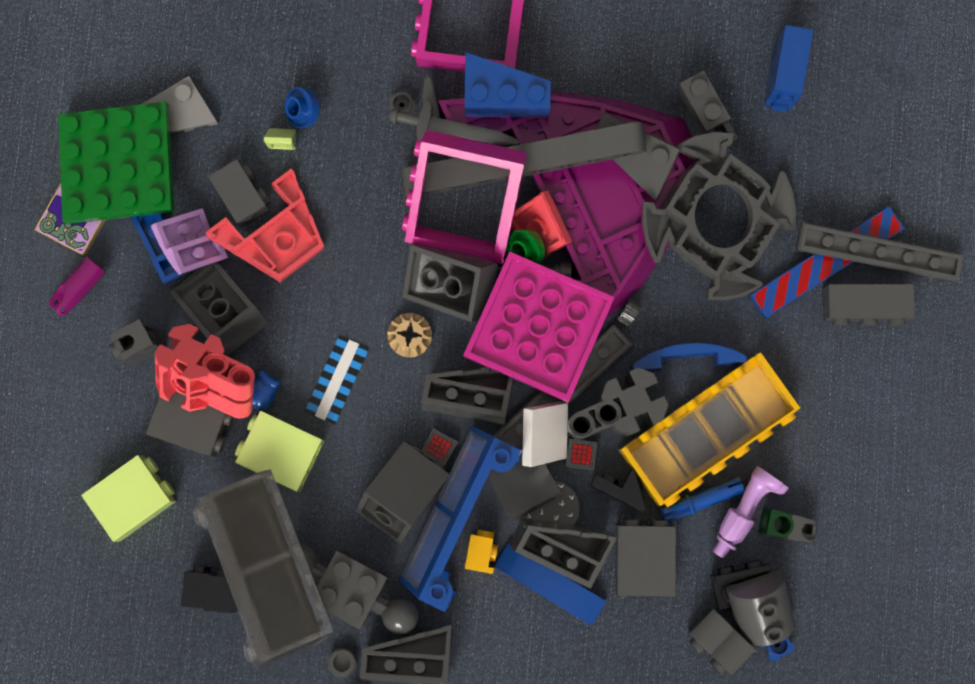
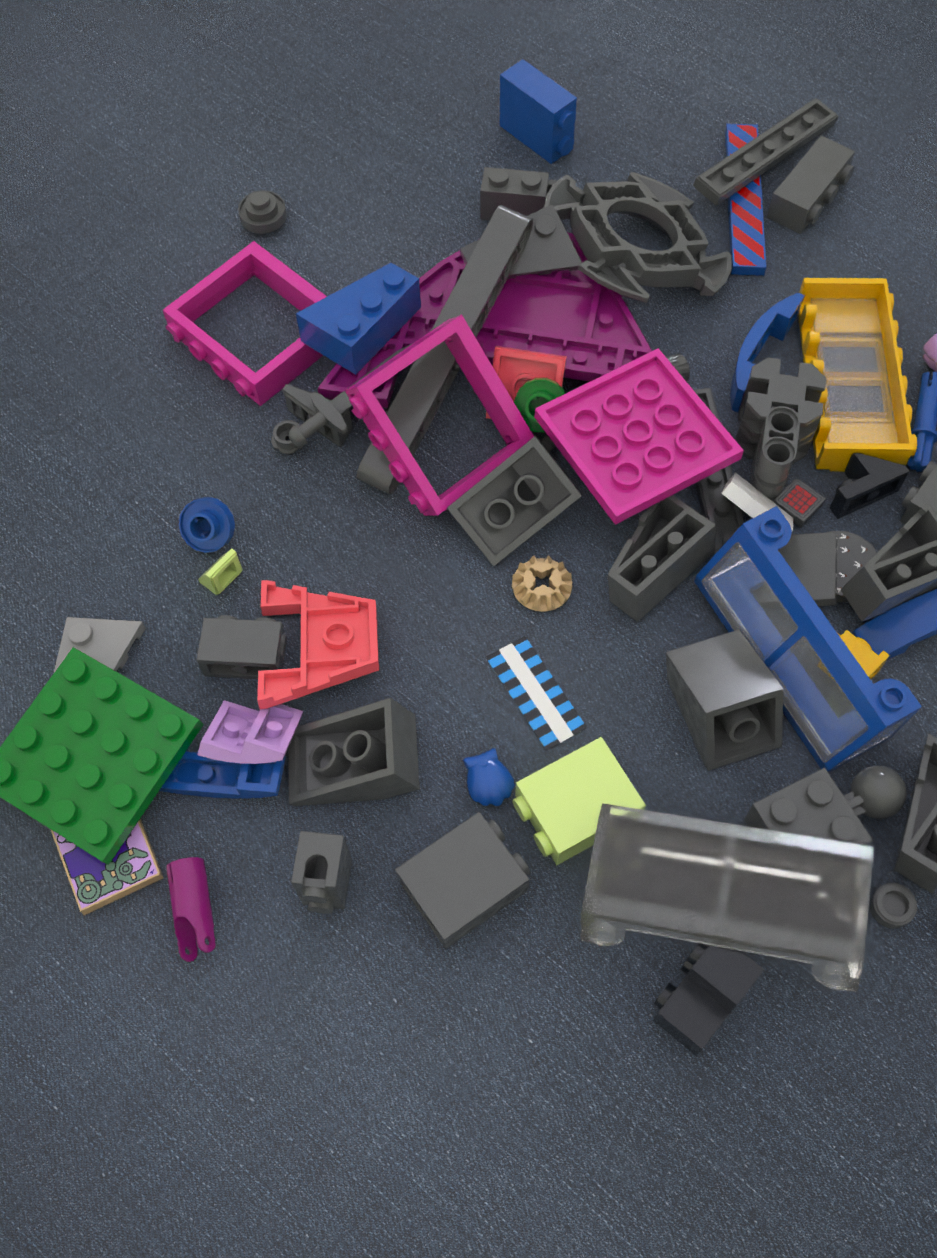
camera: 55 degrees left, 20 degrees down
yellowish green brick [81,455,176,542] -> none
coral connector [155,324,255,419] -> none
tile [421,428,458,467] -> none

